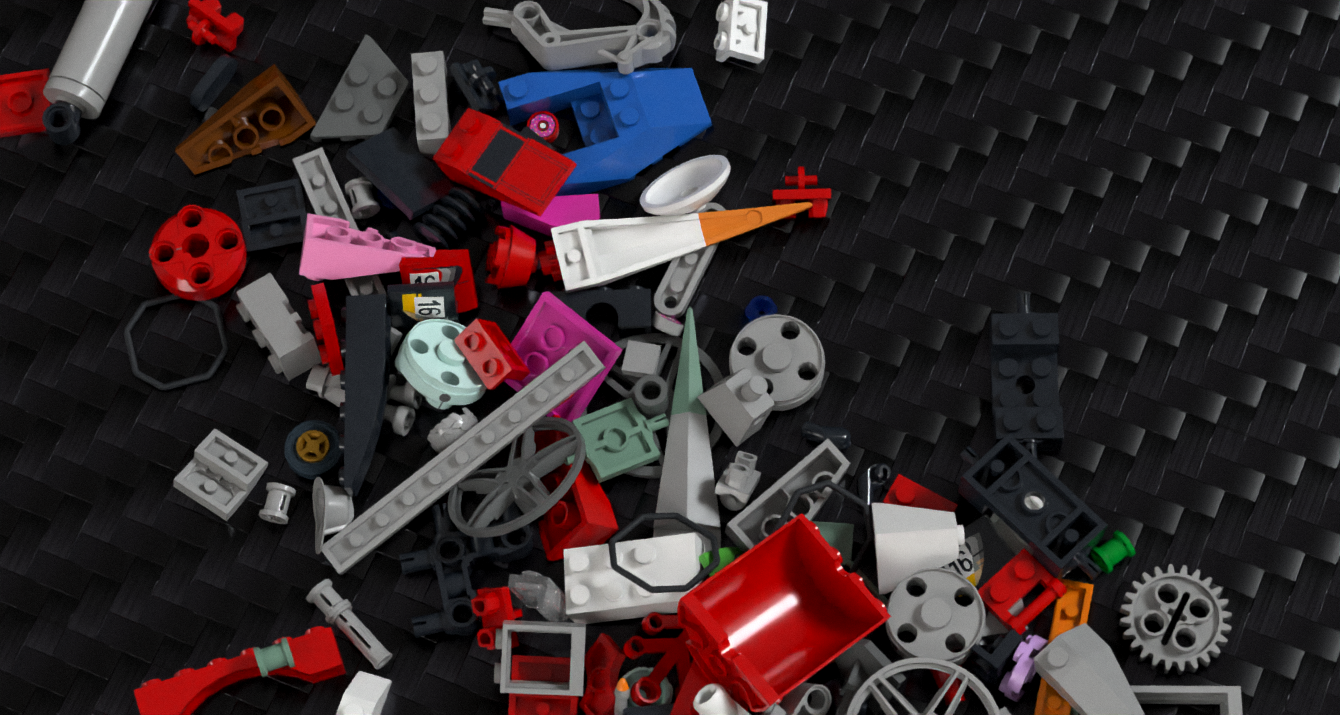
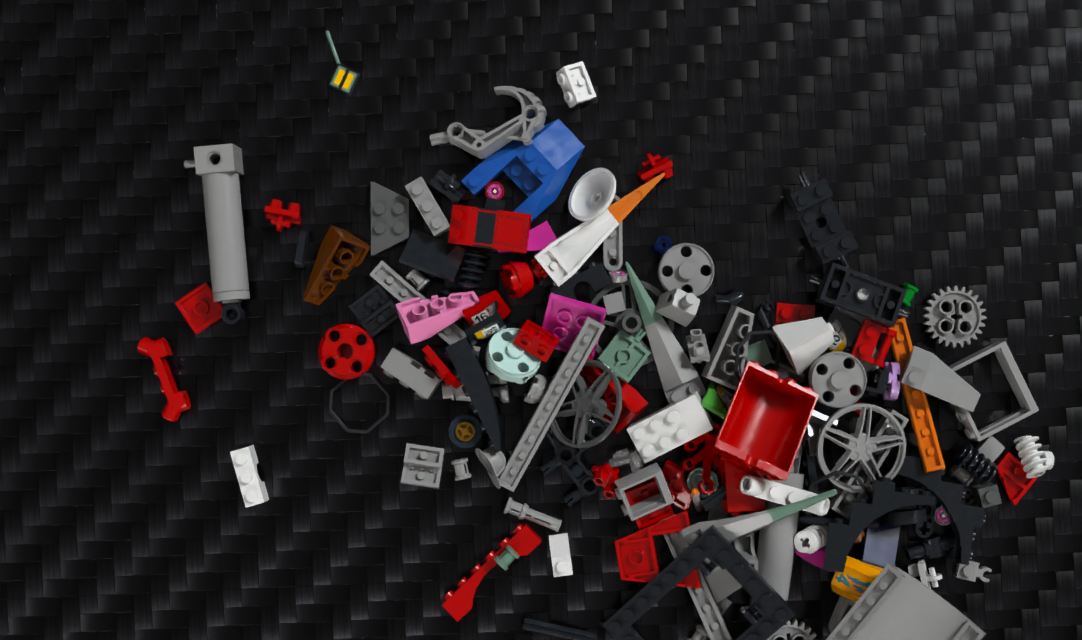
camera: 30 degrees left, 20 degrees up
black piece [608,512,720,593] -> none

